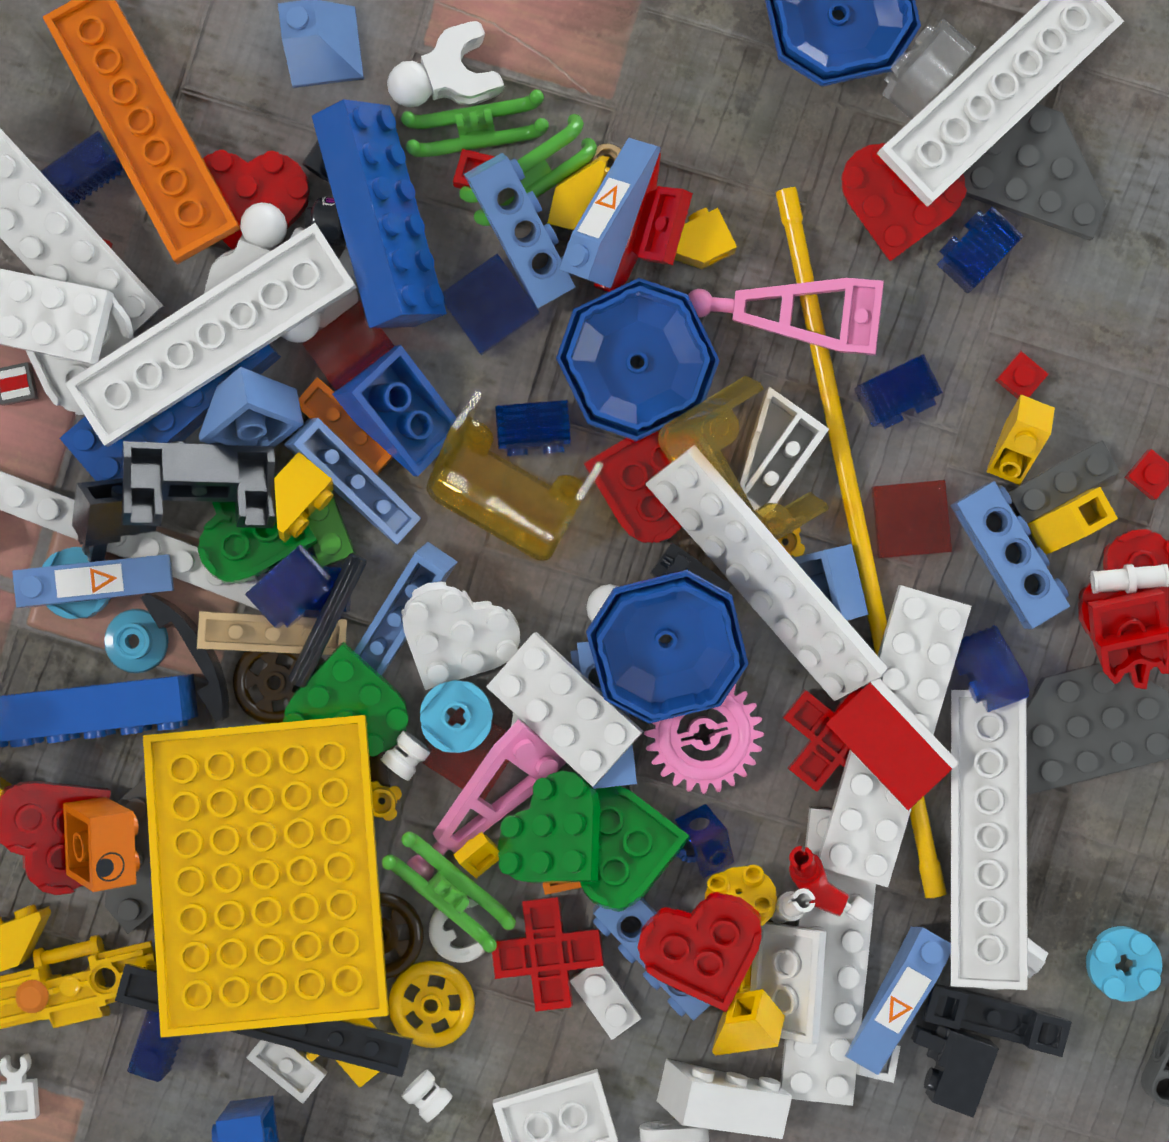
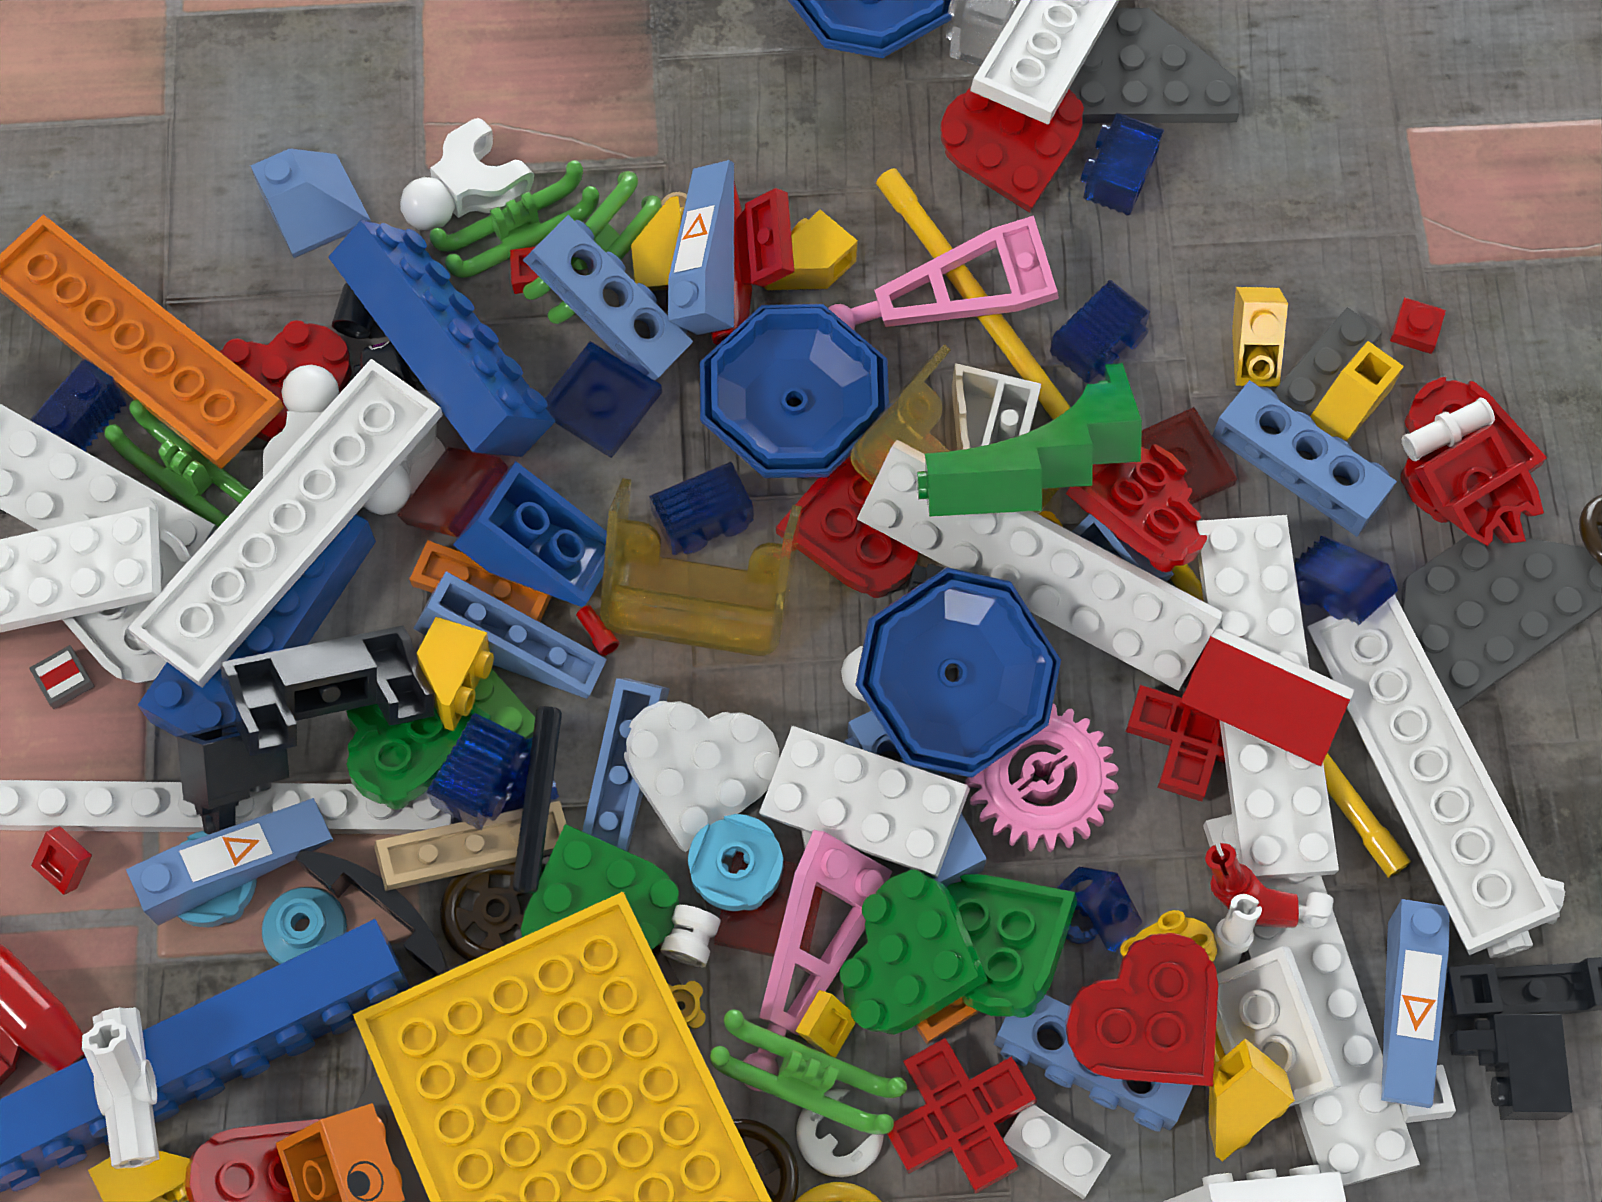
camera: 25 degrees left, 20 degrees down
medium blue slope [199,367,304,447] -> none
red plate [995,351,1048,399] -> none
none -> bright green piece [105,399,251,530]
none -> red piece [576,605,620,656]
none -> green arch [917,363,1142,517]
none -> red plate [1066,444,1207,572]

